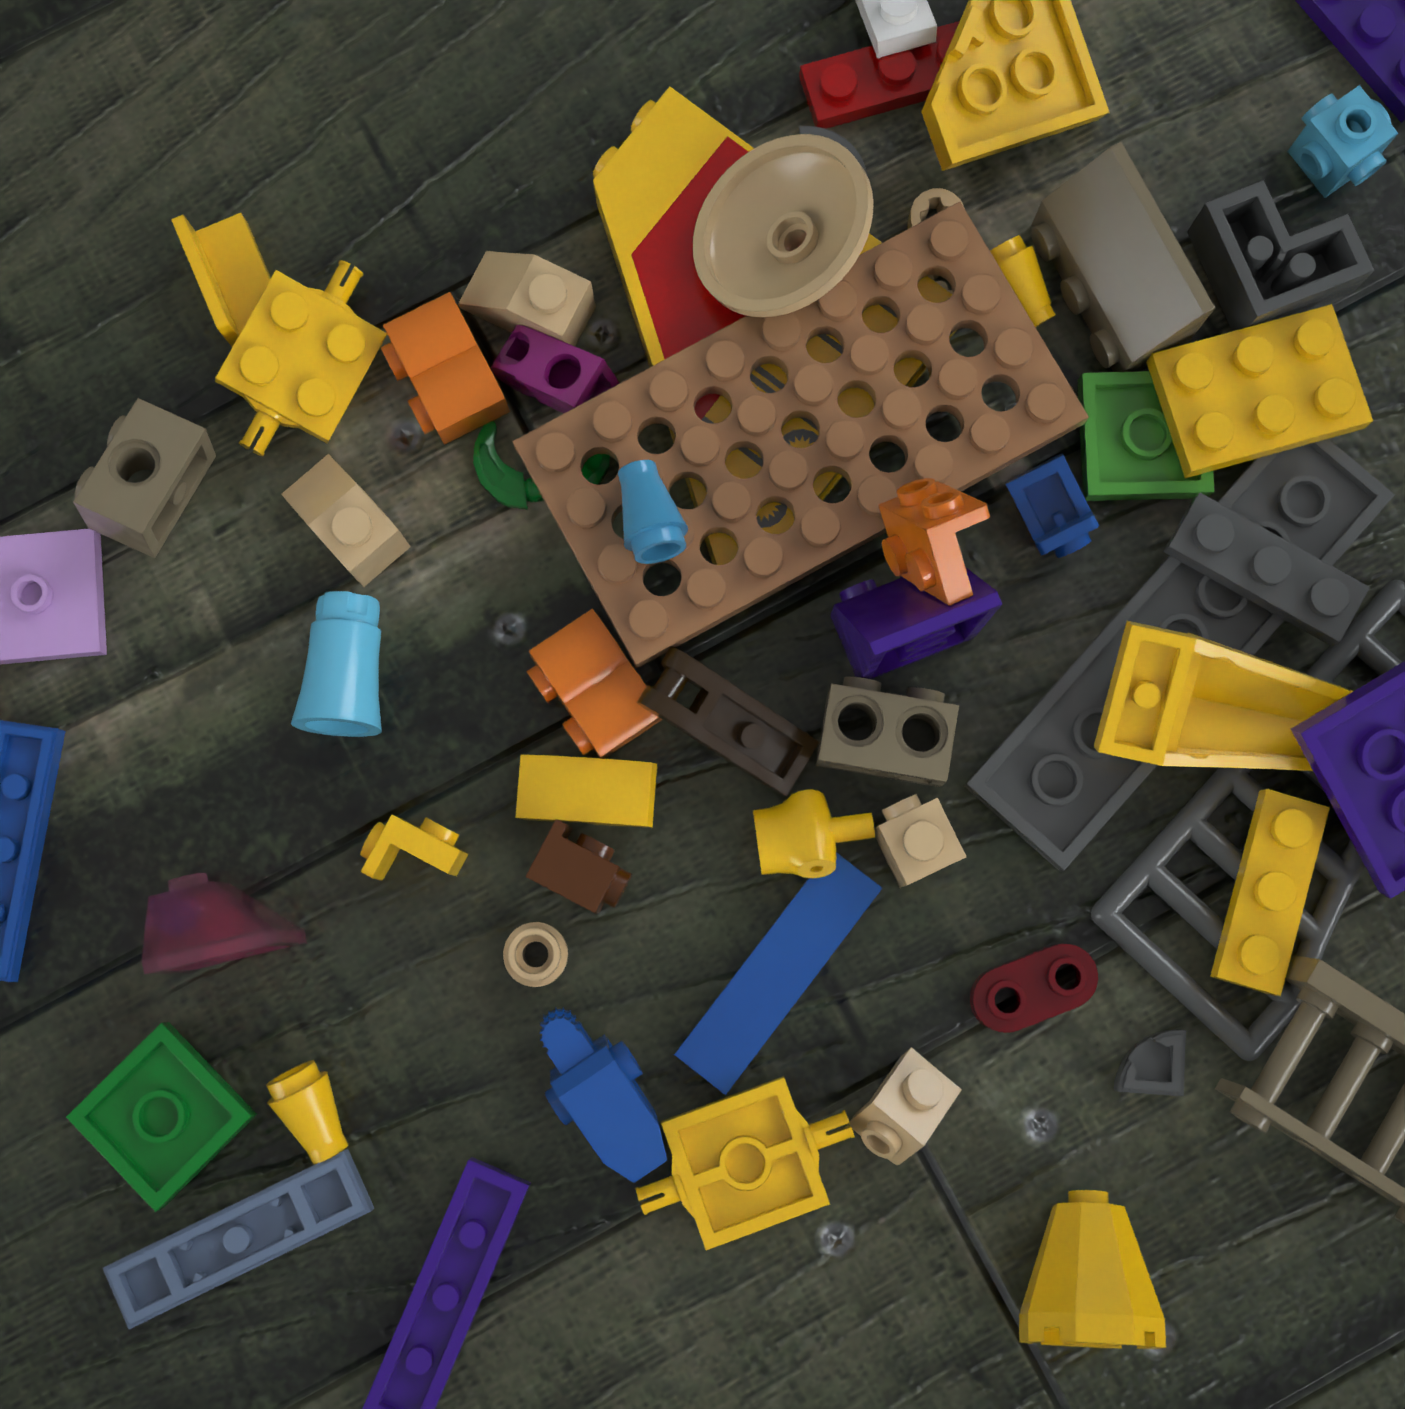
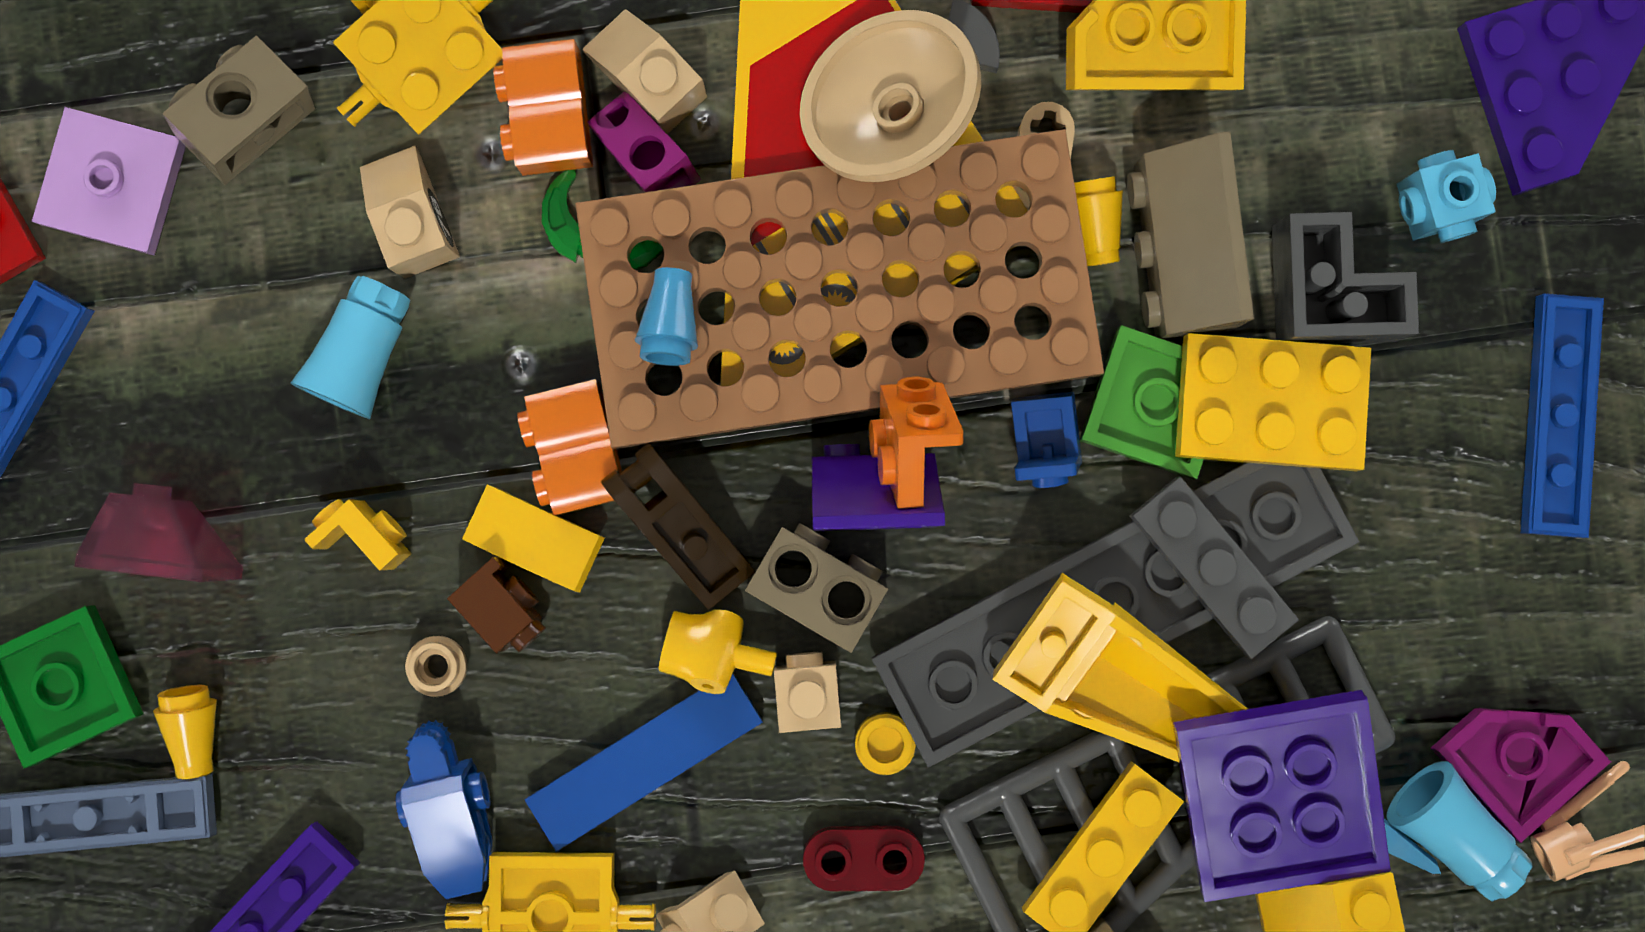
camera: 20 degrees right, 5 degrees up
none -> yellow tile [855,712,916,775]

